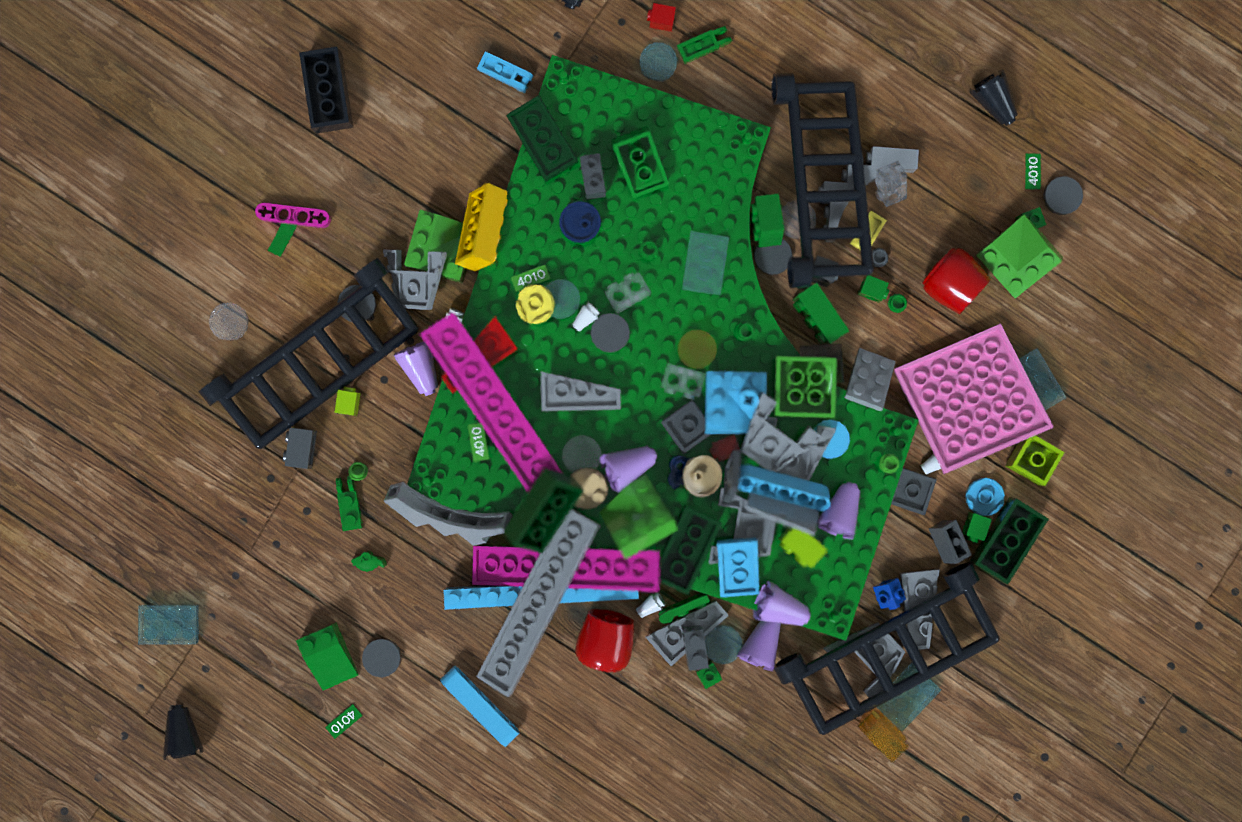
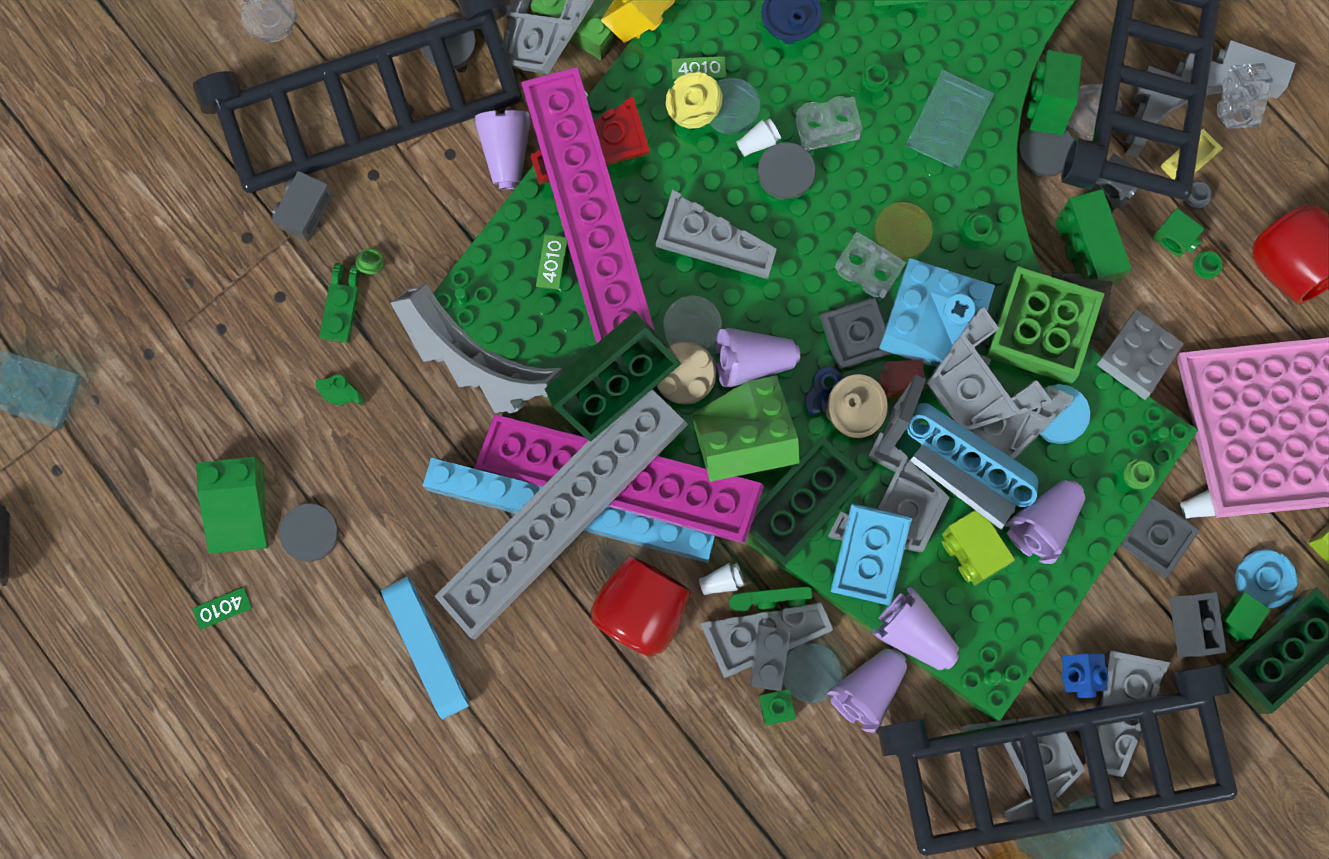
camera: 25 degrees right, 10 degrees down
lime brick [334,387,361,416] -> none

